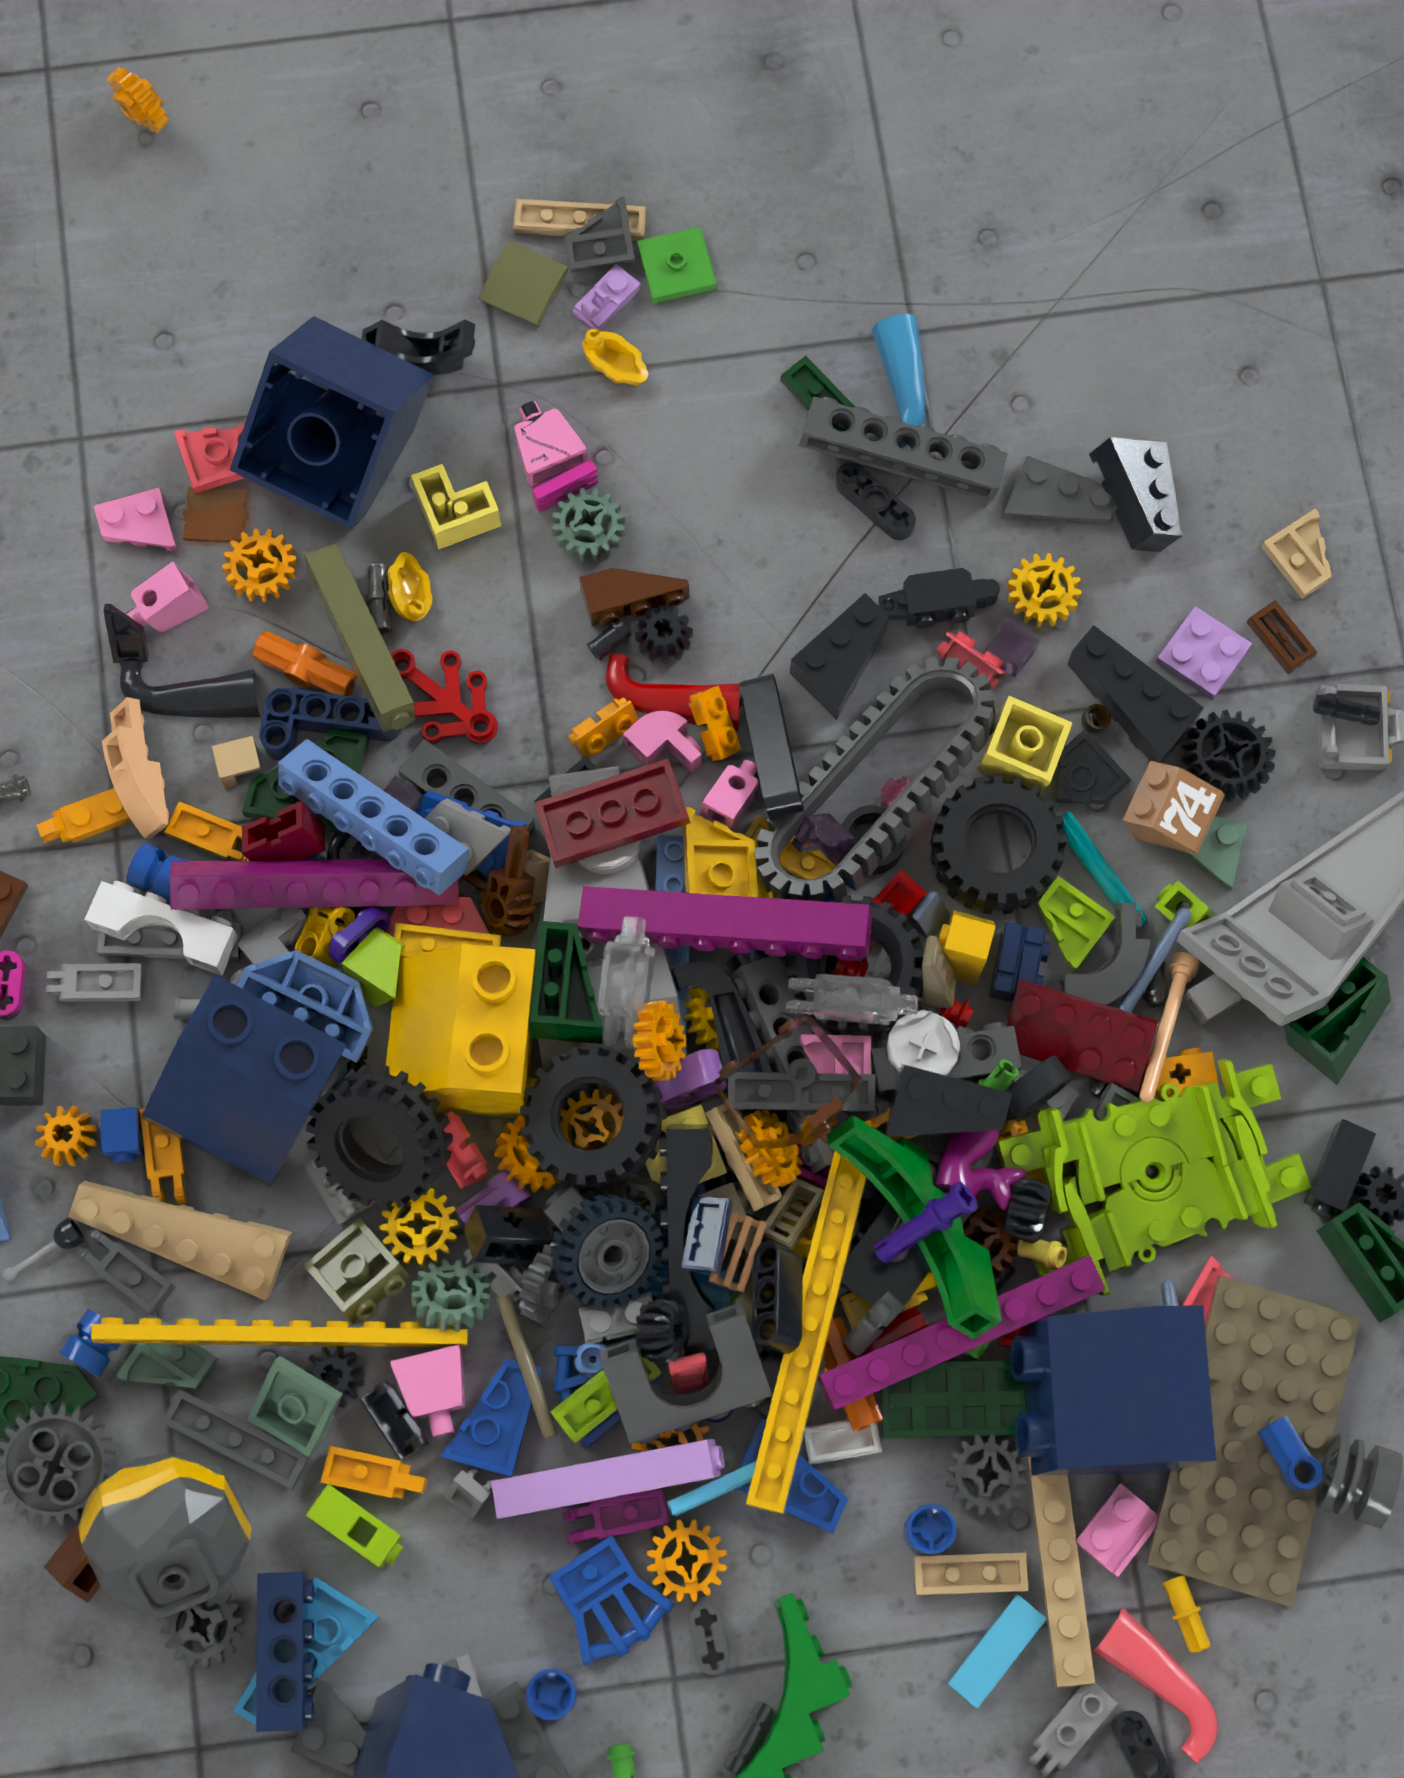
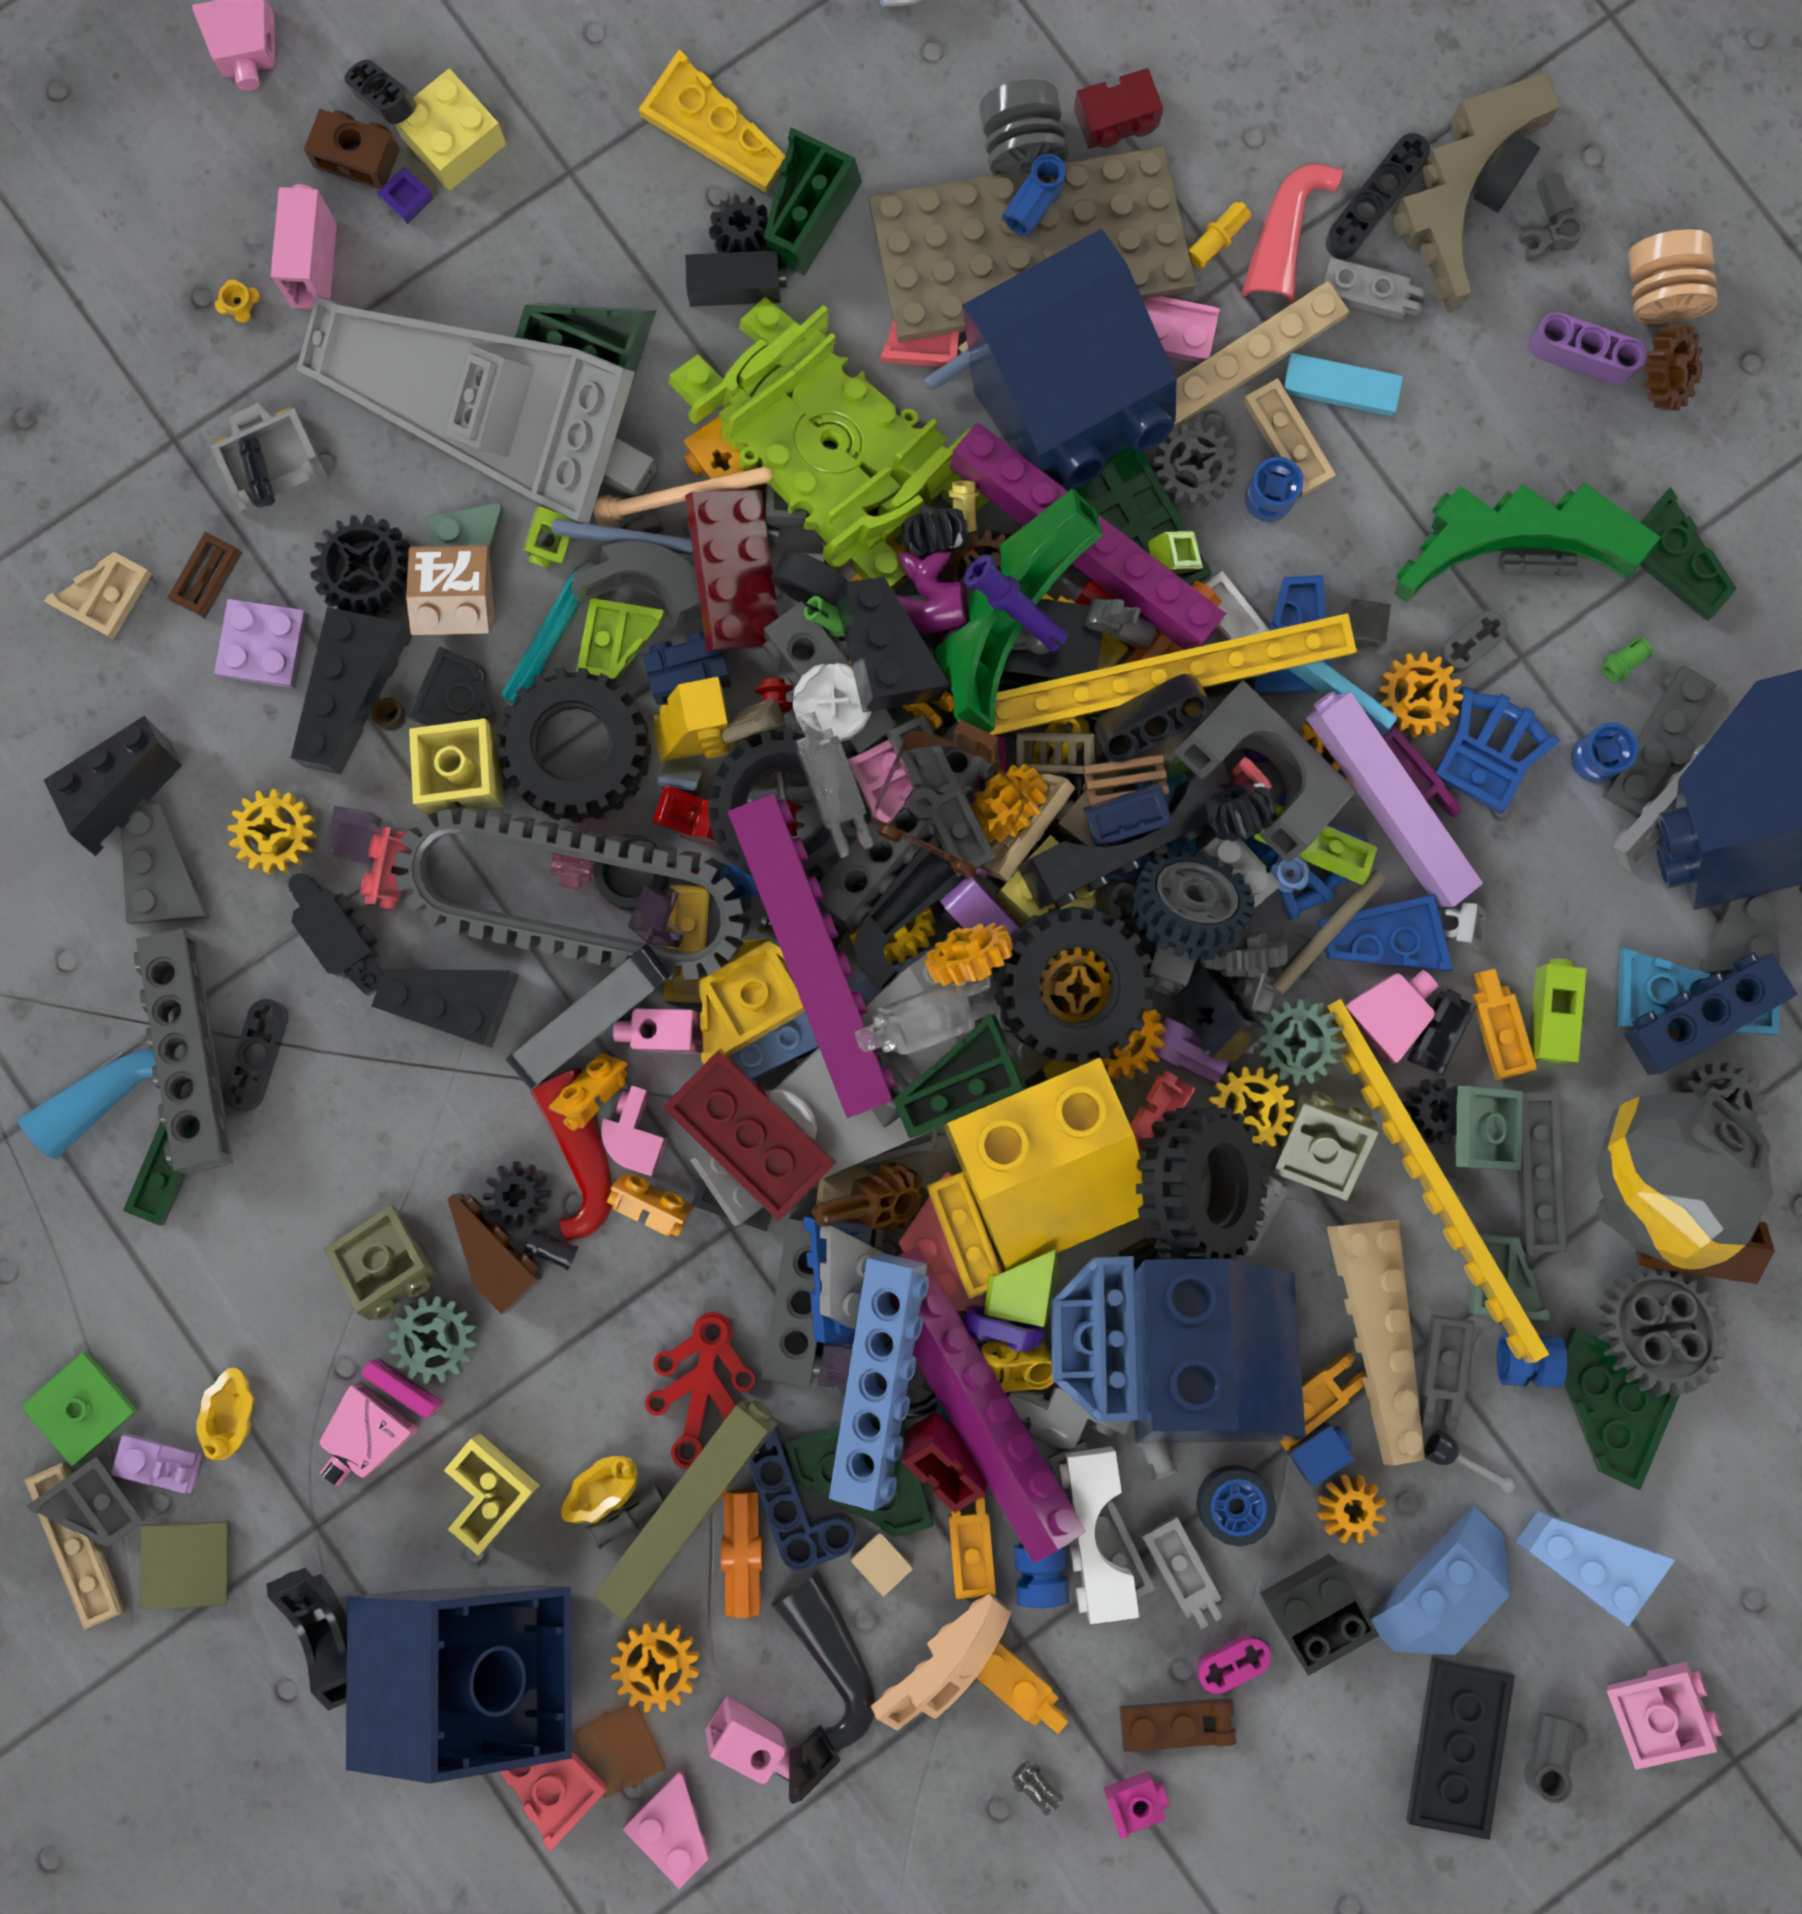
camera: 120 degrees left, 10 degrees up
none -> olive plate [324,1204,437,1321]
none -> dark red brick [1074,68,1163,150]
none -> lime slope [1148,531,1203,575]
none -> wheel [1196,1465,1277,1547]
none -> clear smoke brick [1342,599,1391,653]

